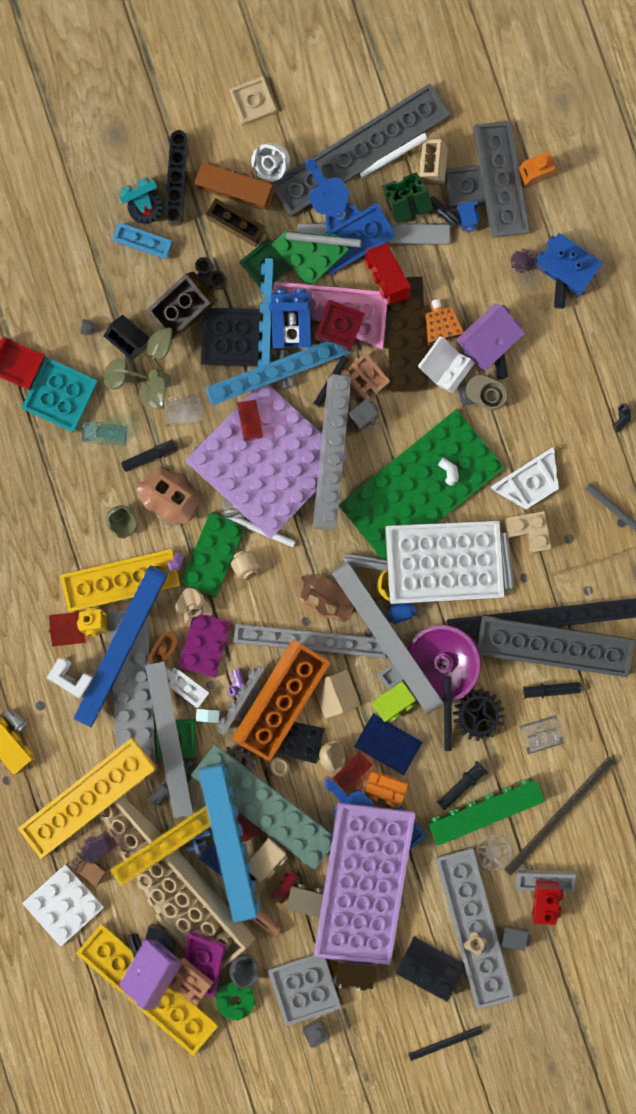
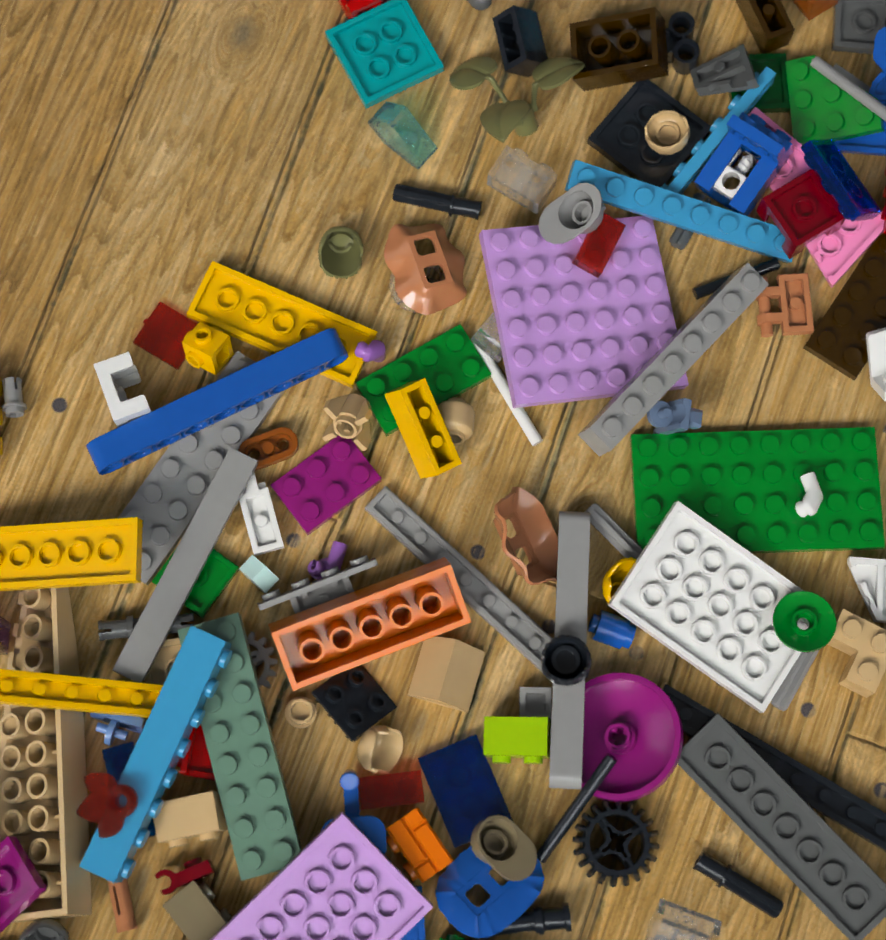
camera: 25 degrees right, 10 degrees down
flat silver brick [348,399,379,433] -> none
none -> clear red plate [76,772,138,838]
none -> yellow brick [384,378,462,479]
none -> blue piece [435,845,545,938]
none -> dark tan cap [470,815,537,881]
none -> light grey piece [539,183,606,244]
none -> black hair [541,635,592,686]
none -> tan hair [644,110,690,155]
none -> sand blue hips [647,398,703,435]
none -> dark grey wing [690,44,759,96]
none -> green dish [772,591,836,652]
none -> clear blue plate [800,139,882,222]

